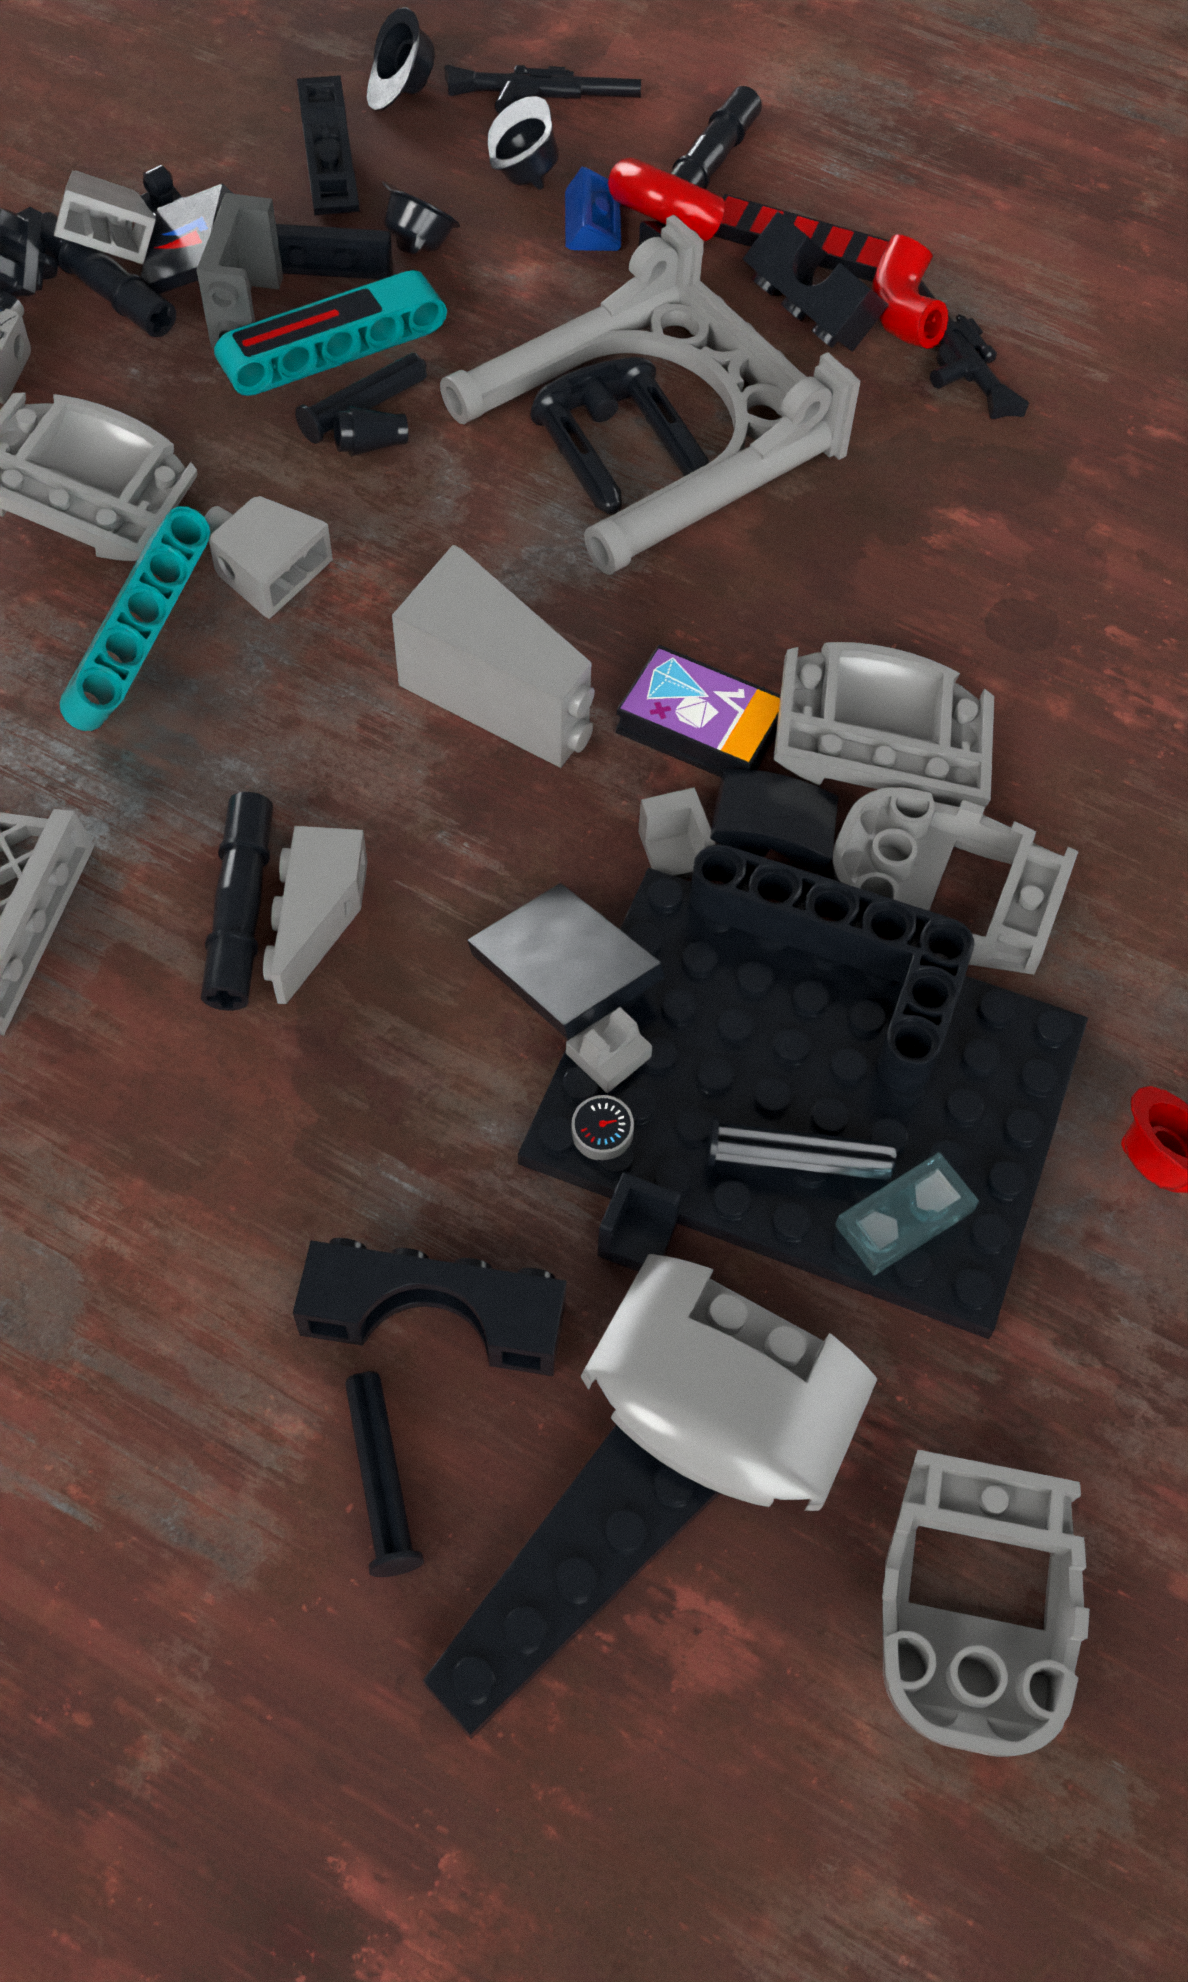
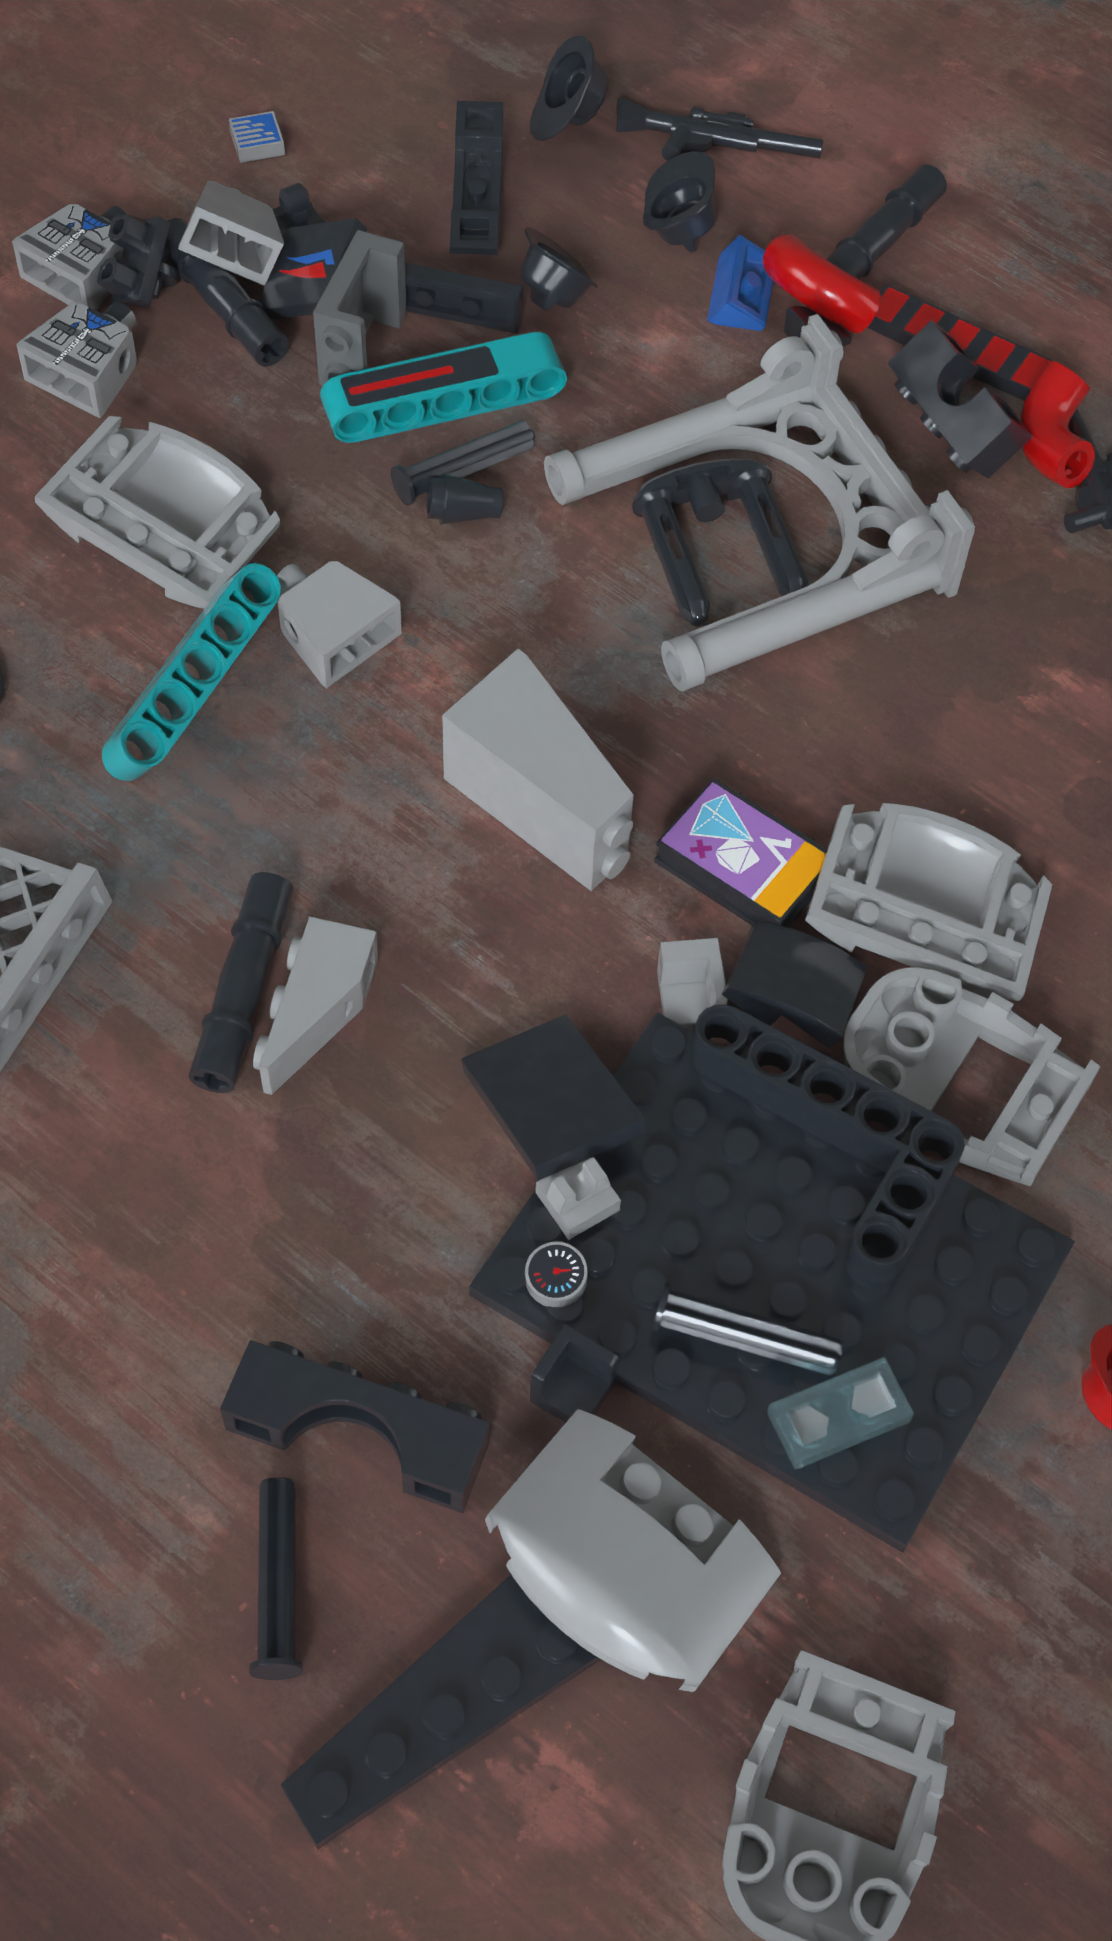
camera: 10 degrees right, 0 degrees up
none -> light grey tile [229,111,285,163]

